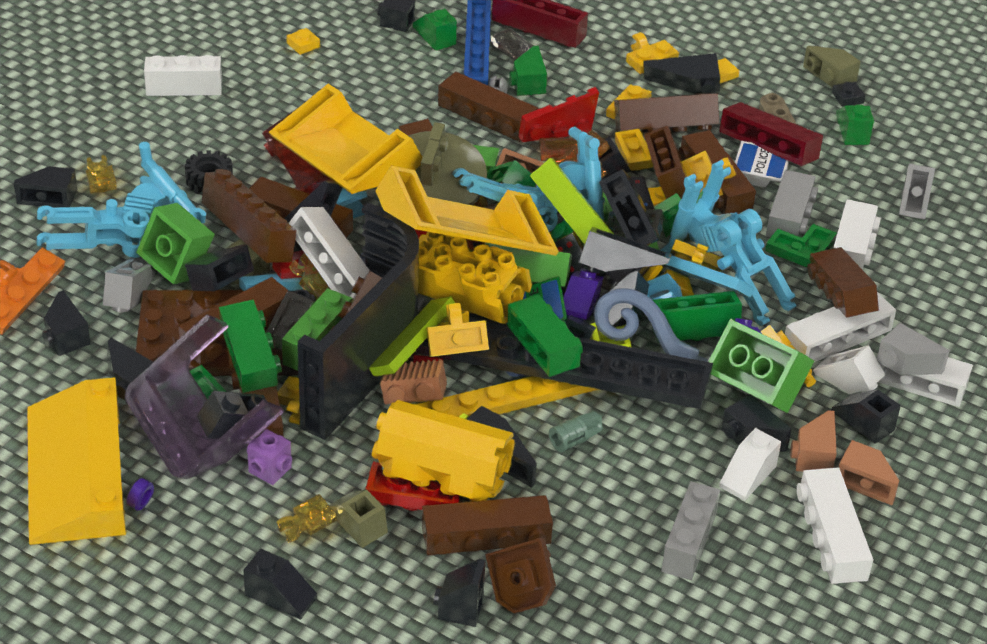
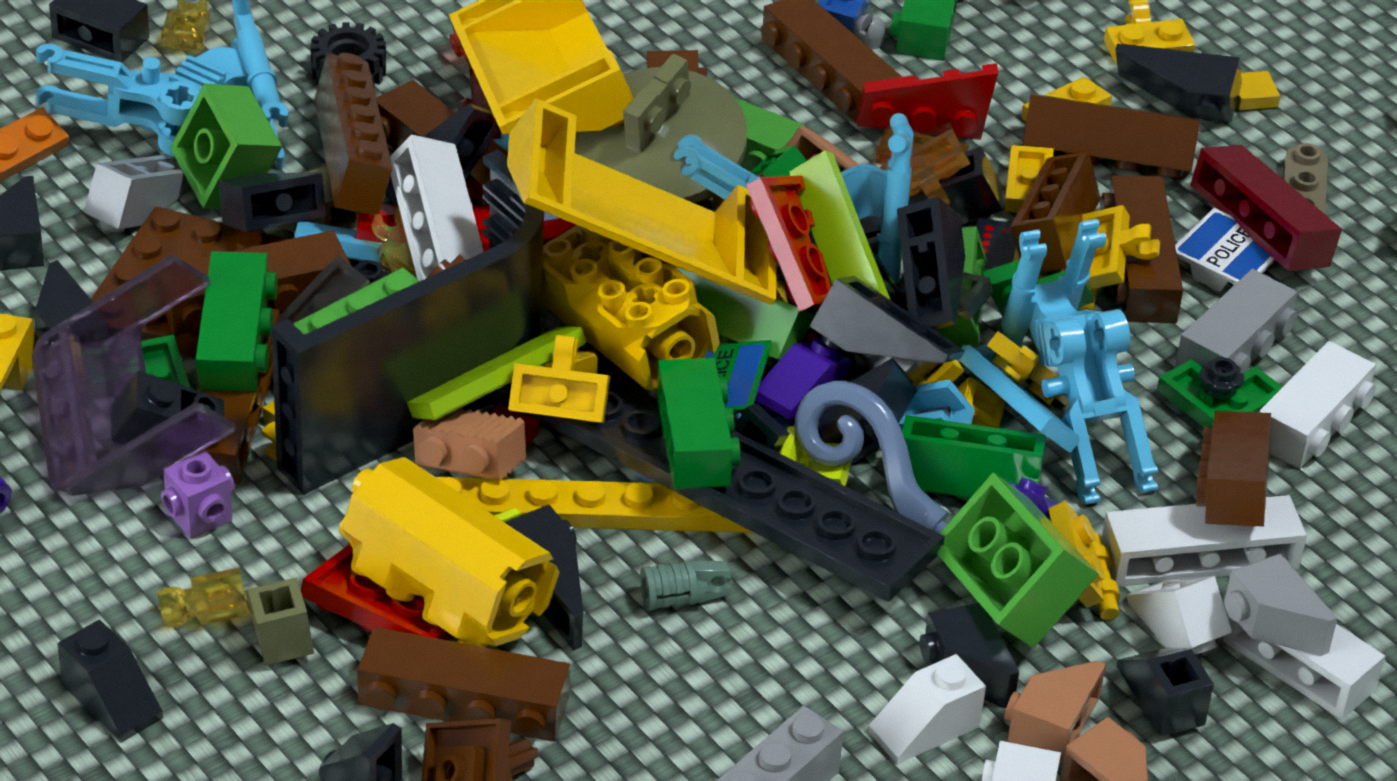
camera: 20 degrees right, 0 degrees up
none -> red wing [746,175,831,312]
none -> black plate [1199,357,1245,399]

